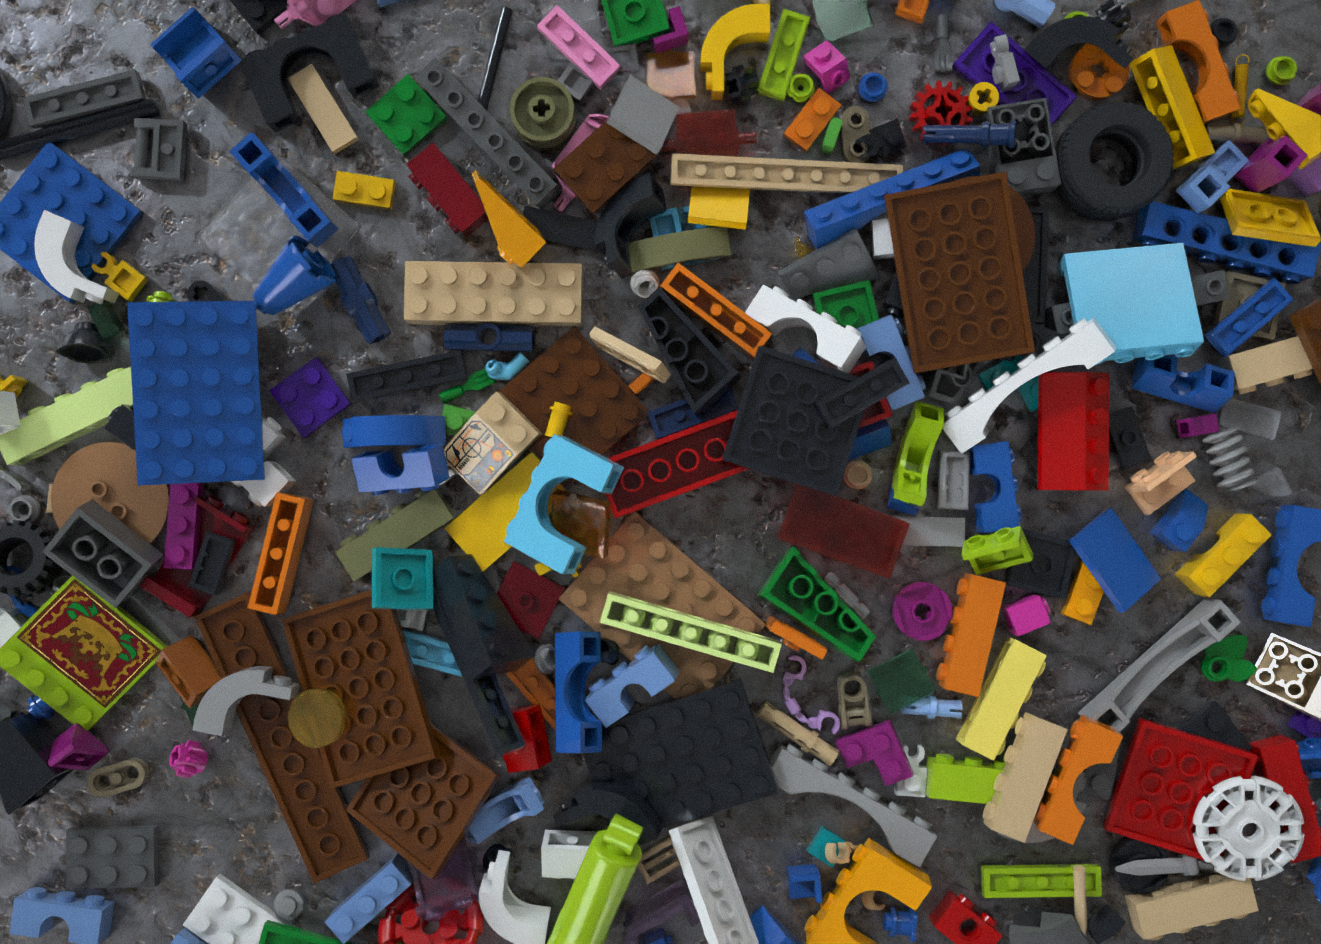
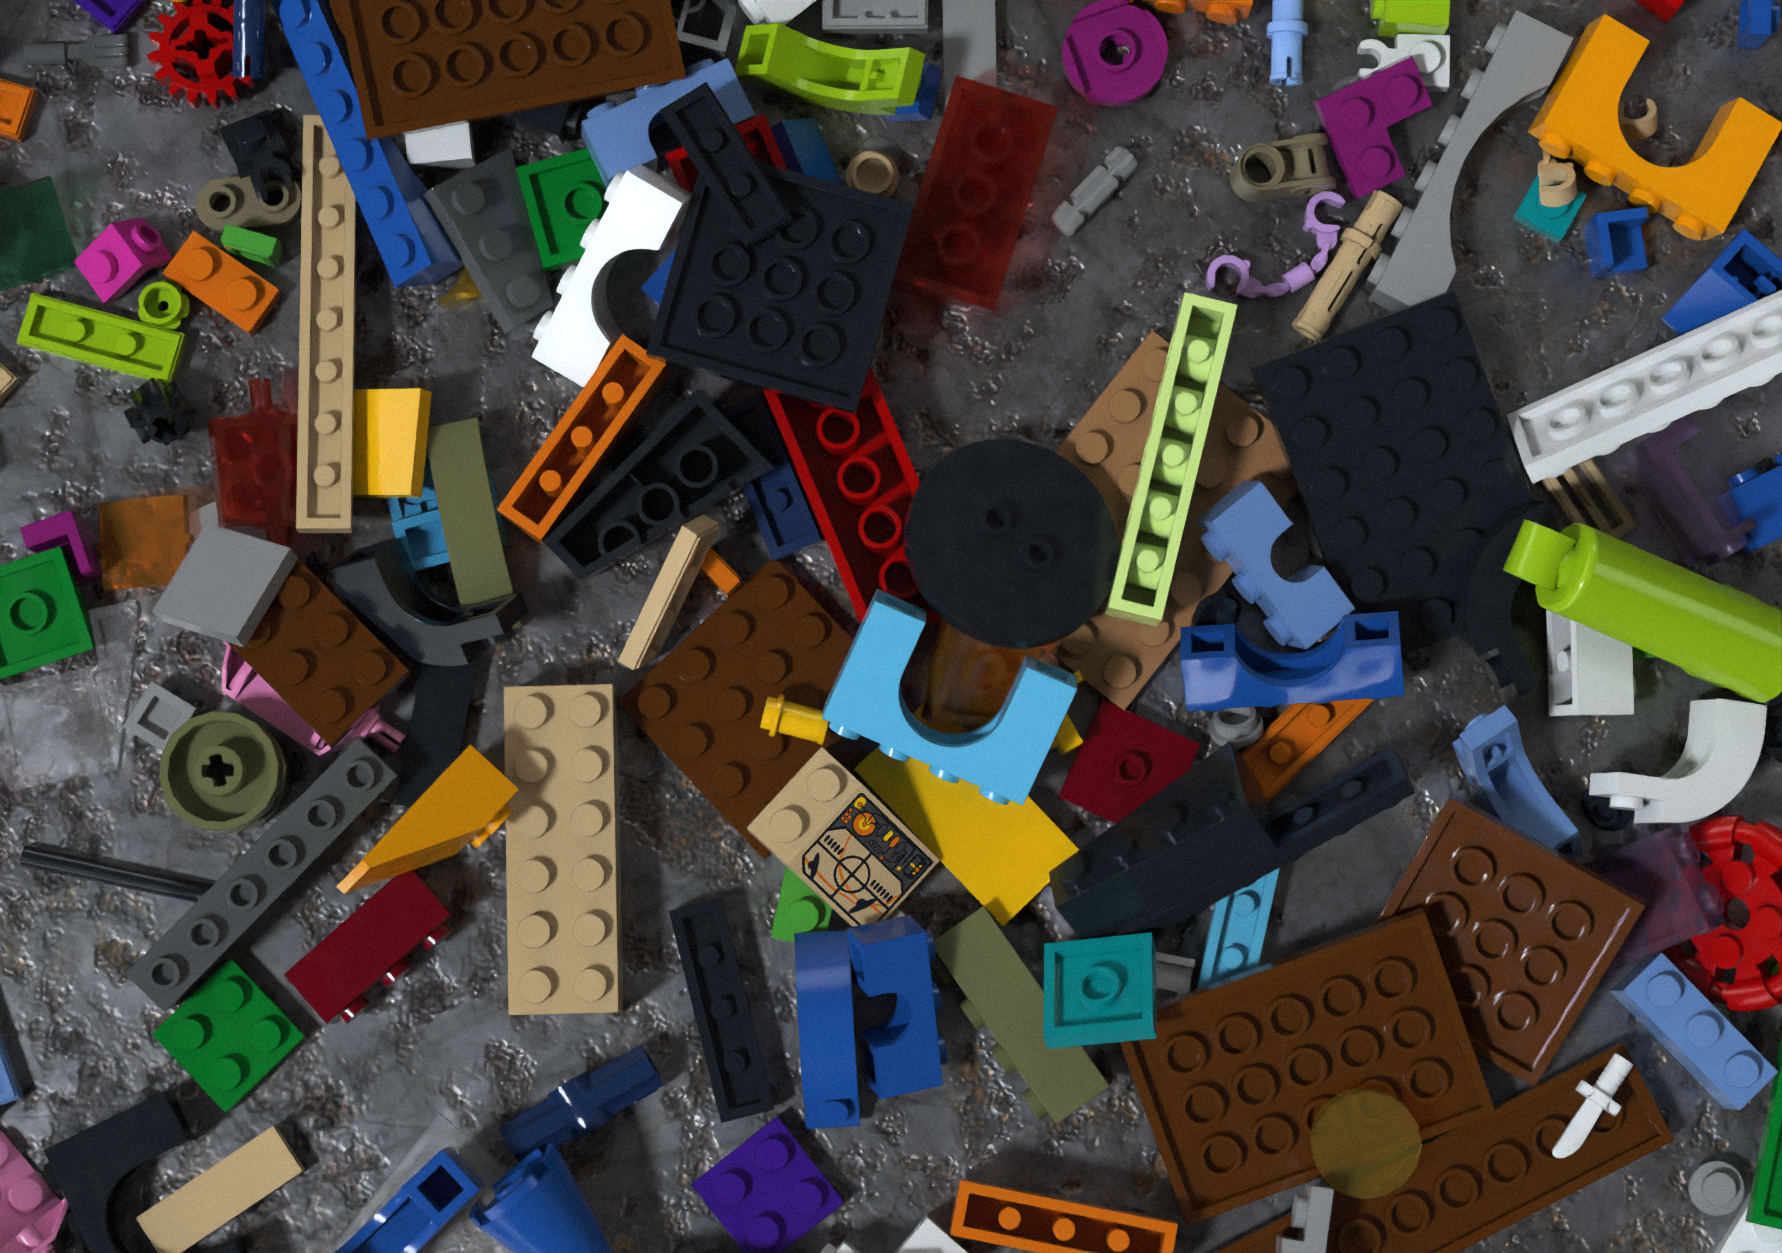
camera: 90 degrees left, 5 degrees down
yellow plate [332,171,396,210] -> none
green piece [439,368,497,404] -> none
dark blue piece [444,323,534,352] -> none
medium azure arm [485,352,530,380] -> none
red brick [503,704,552,773] -> none
bright pink plate [537,5,621,90] -> none
white plate [630,269,659,298] -> none
yellow arch [700,4,770,100] -> none
green wedge [756,546,876,662] -> none
orange plate [765,615,827,660] -> none
blue plate [858,72,888,102] -> none
clear green piece [867,649,936,715] -> none
blue brick [883,907,918,942] -> none
none -> black plate [903,439,1118,649]
none -> white piece [1552,1053,1633,1158]

